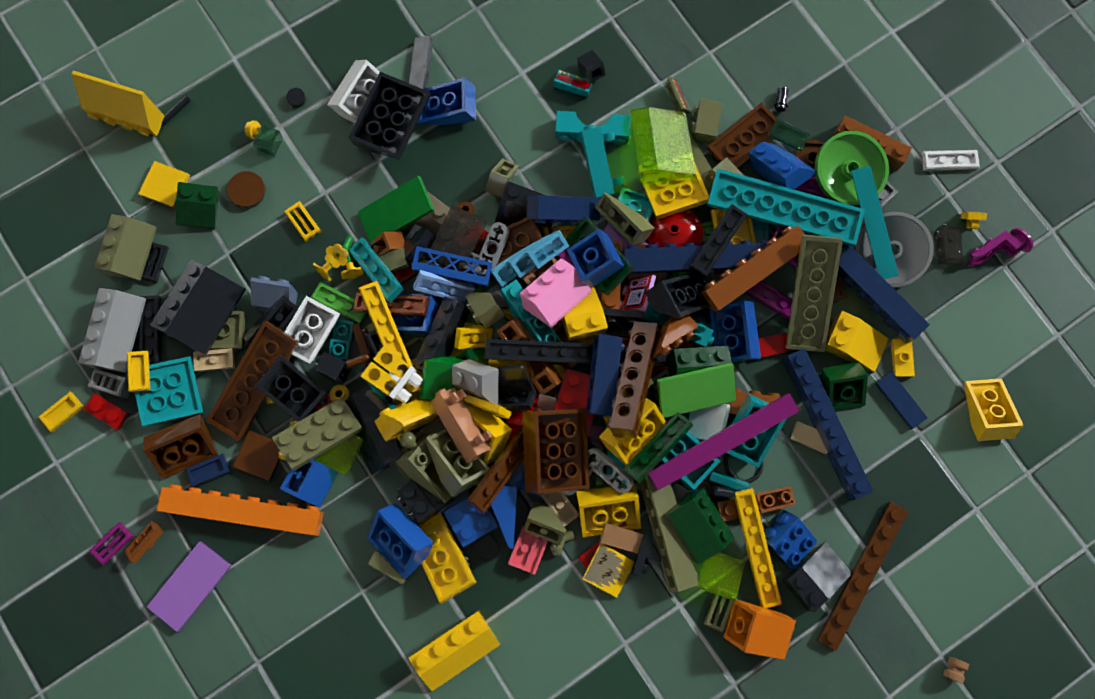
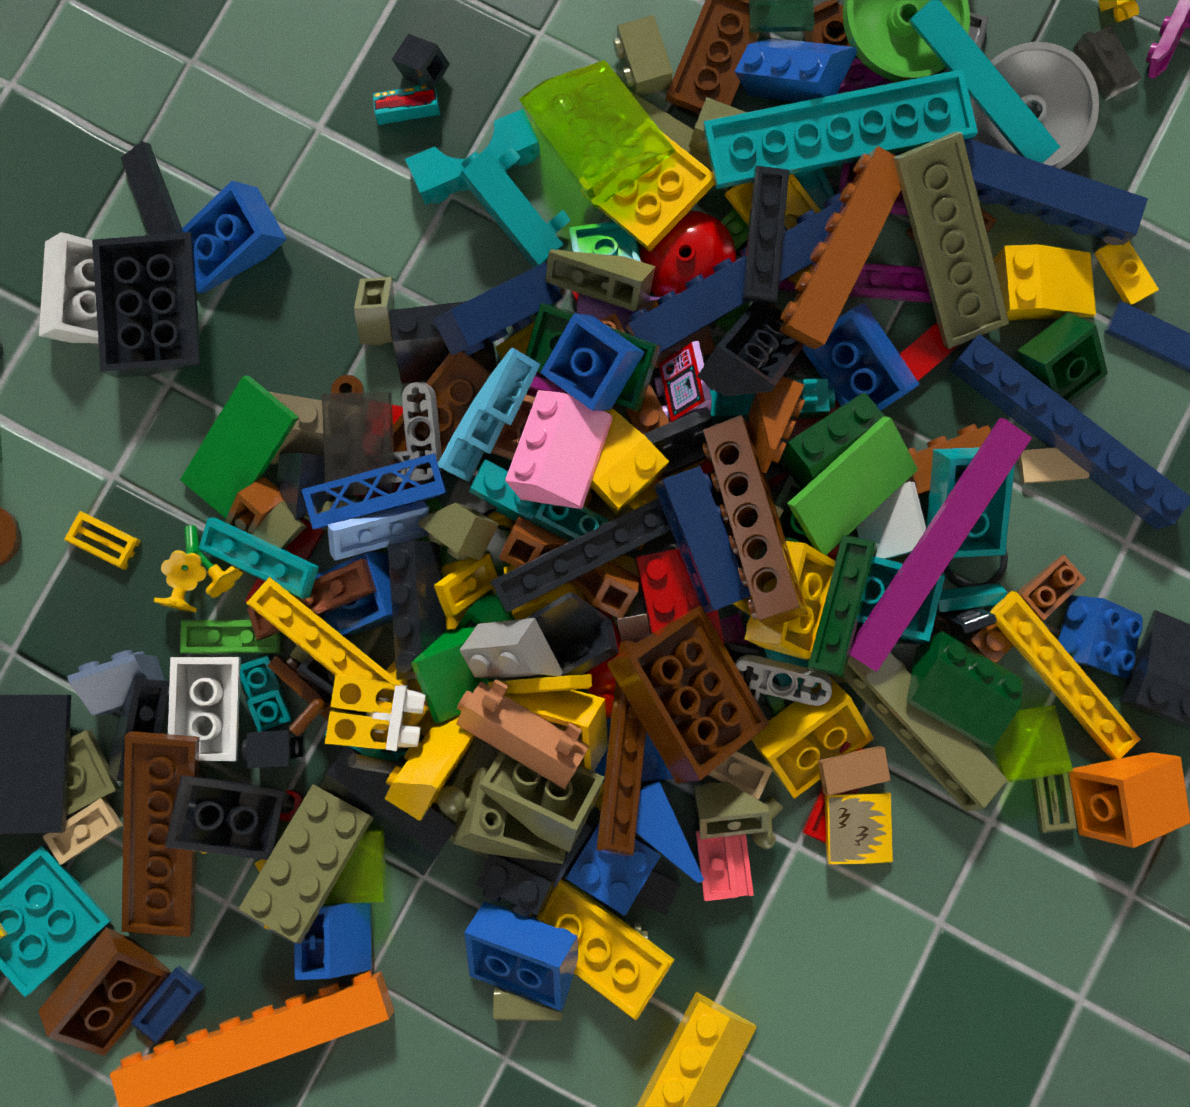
camera: 20 degrees left, 5 degrees up
reddish brown tile [233,430,280,481] -> none
yellow plate [330,385,350,402] -> none
black slope [631,535,662,577] -> none
olive slope [665,76,691,116] -> none

